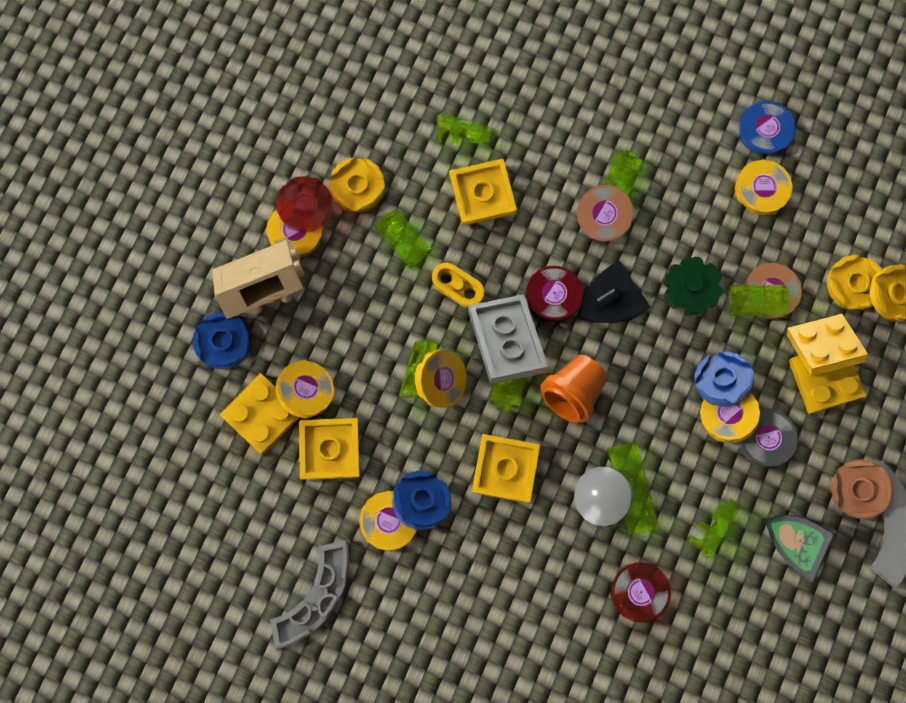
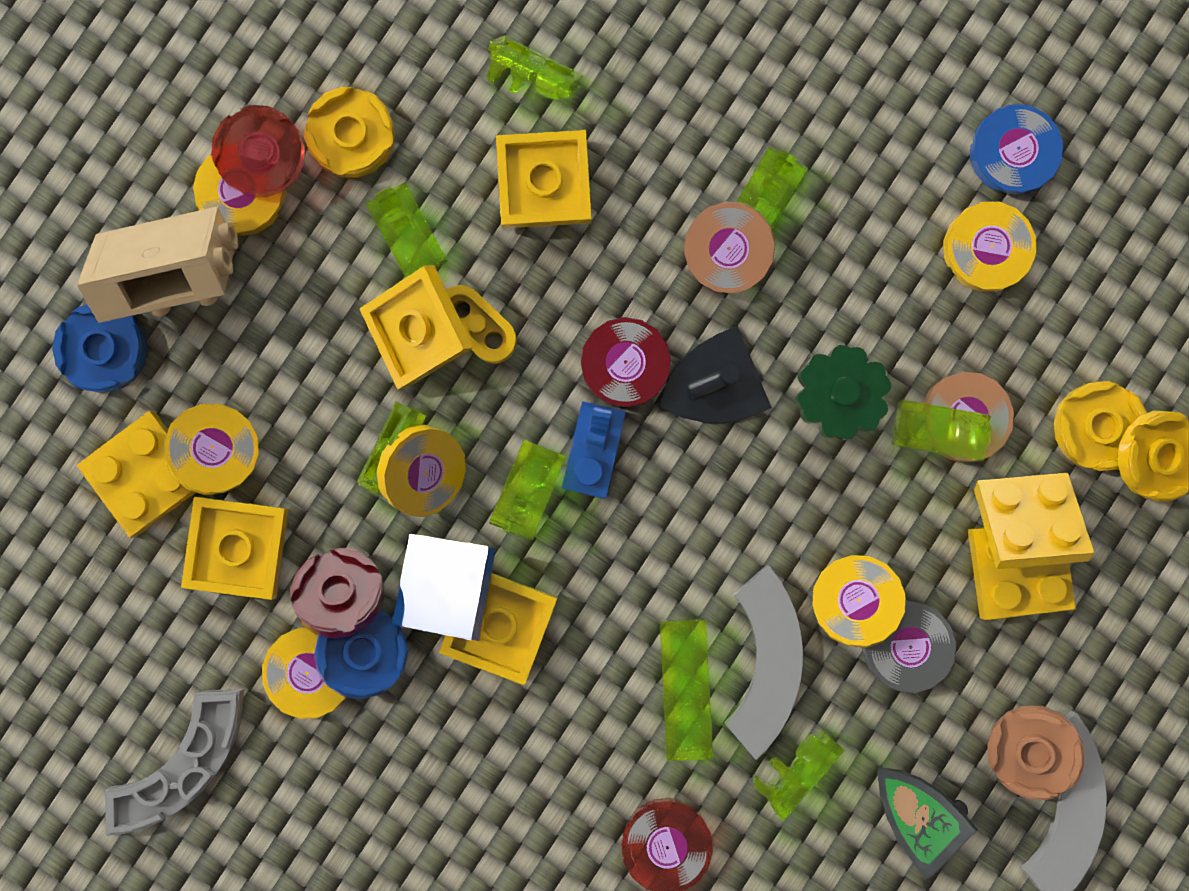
camera: 10 degrees right, 10 degrees up
light grey plate [468,294,548,384] -> none
orange piece [540,355,608,423] -> none
light grey dish [574,466,634,526] -> none
tile [695,351,755,407] -> none
none -> tile [290,548,385,639]
none -> yellow plate [360,265,474,390]
none -> tile [392,534,496,641]
none -> blue plate [562,401,626,499]
none -> light grey tile [724,565,803,760]

